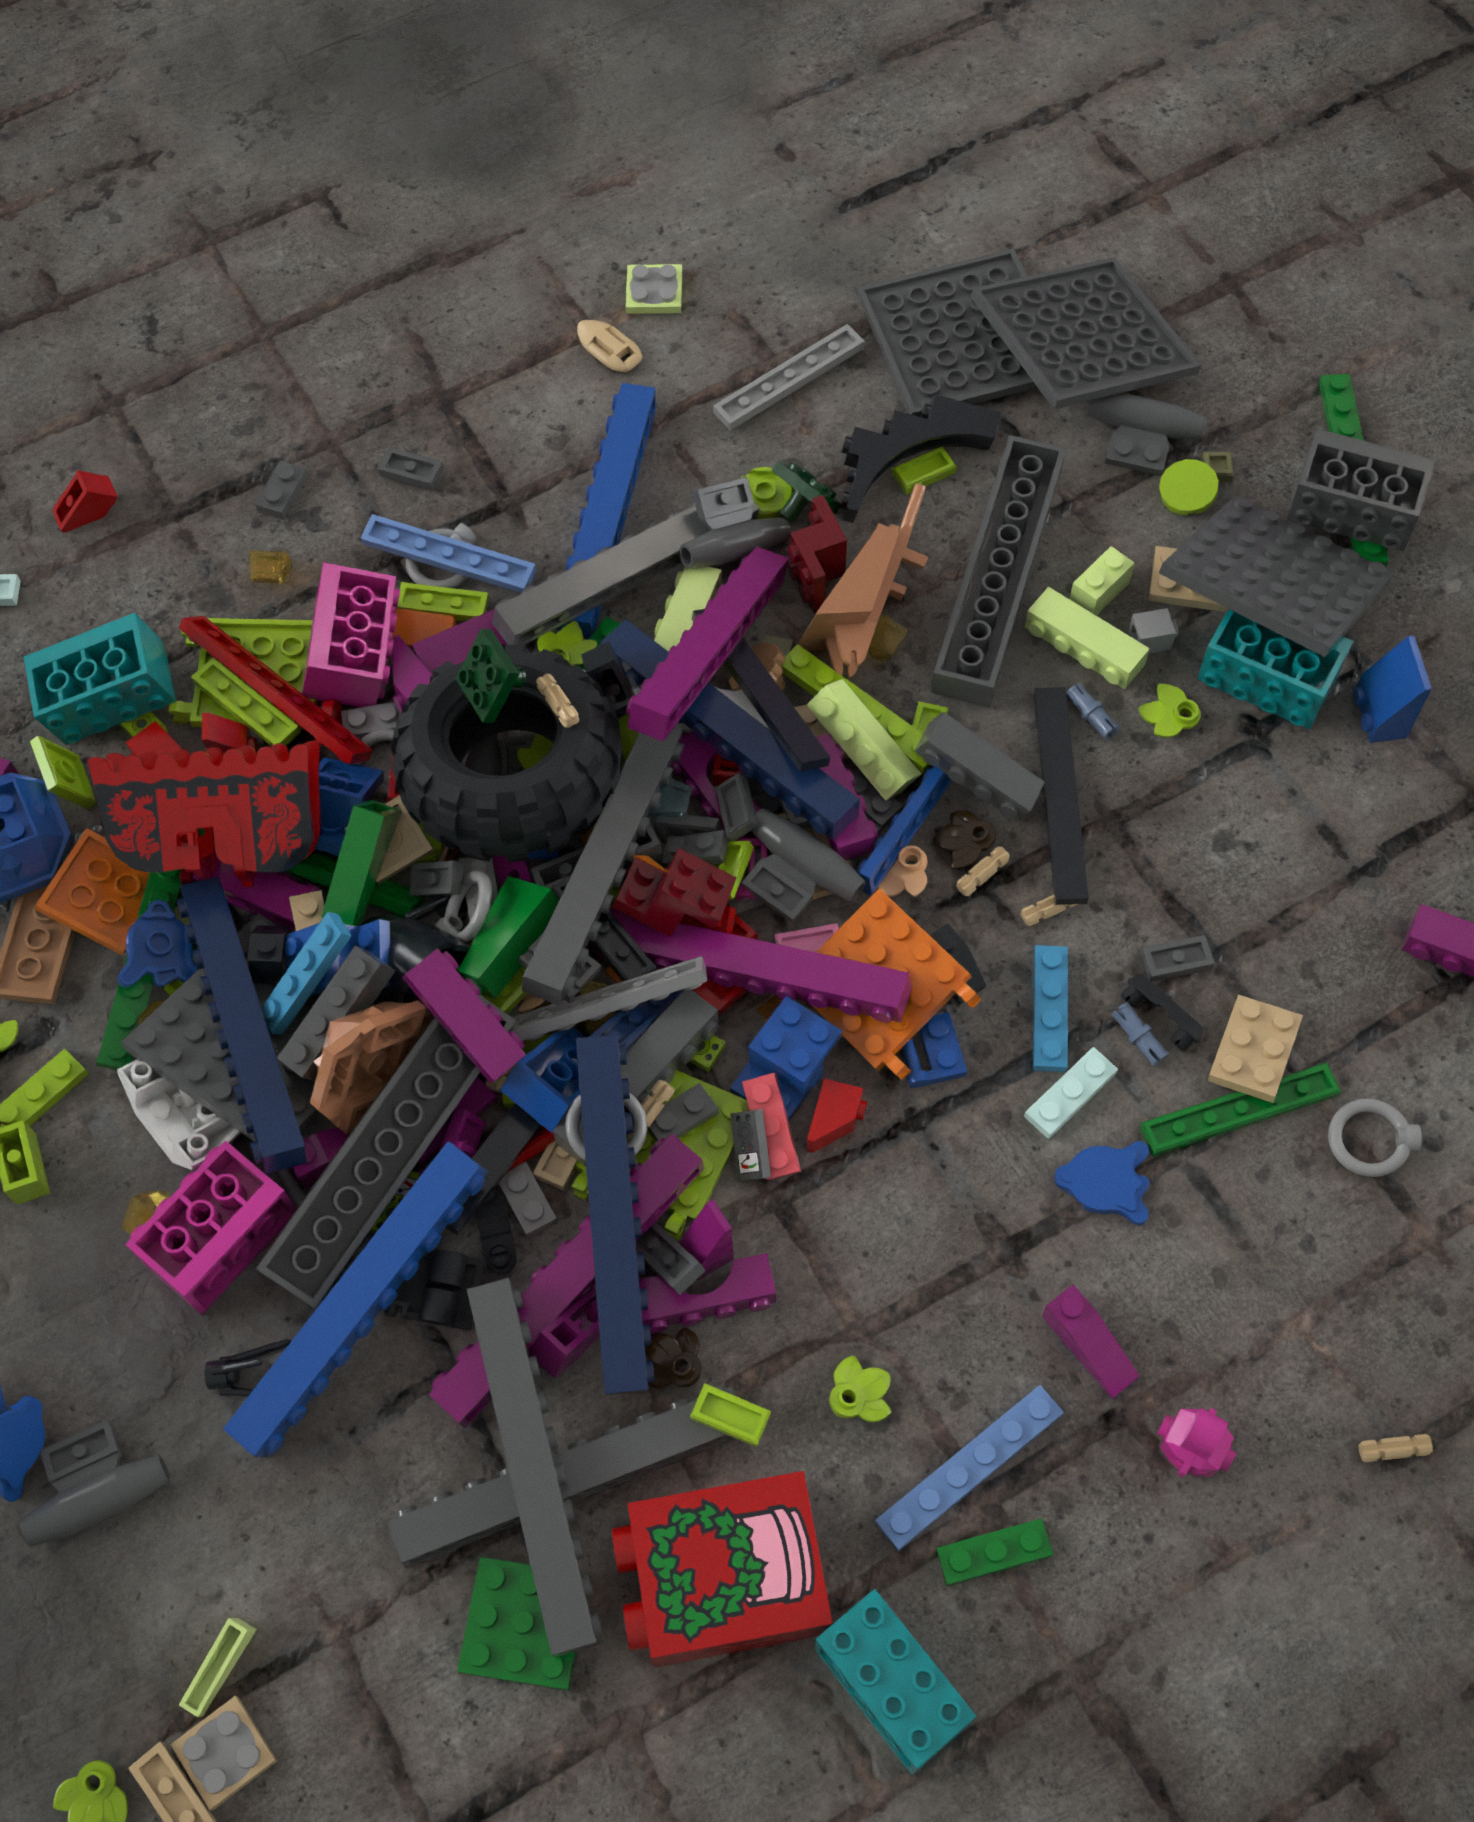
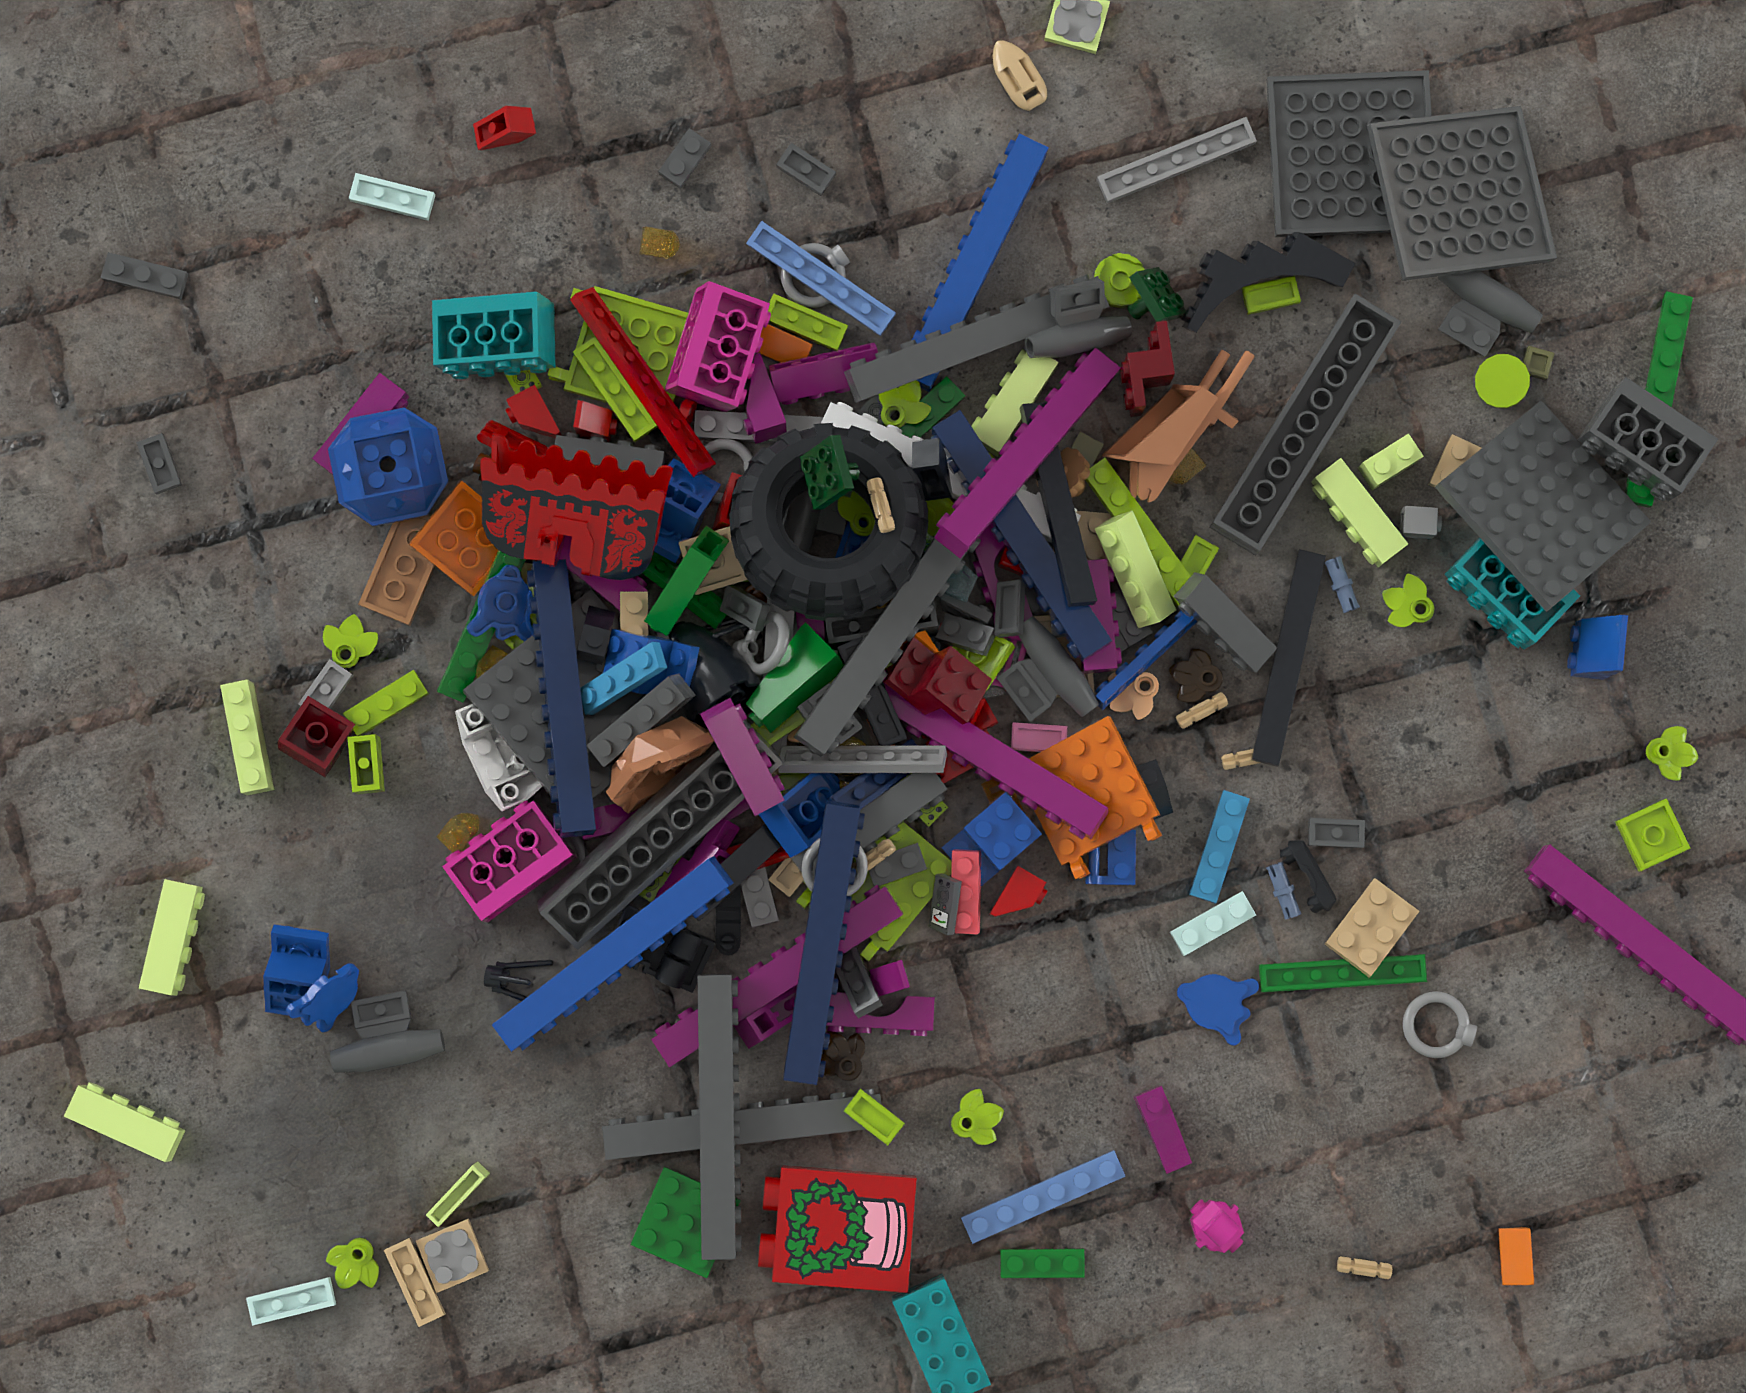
camera: 10 degrees right, 20 degrees up
lime tile [30,736,97,810] -> none

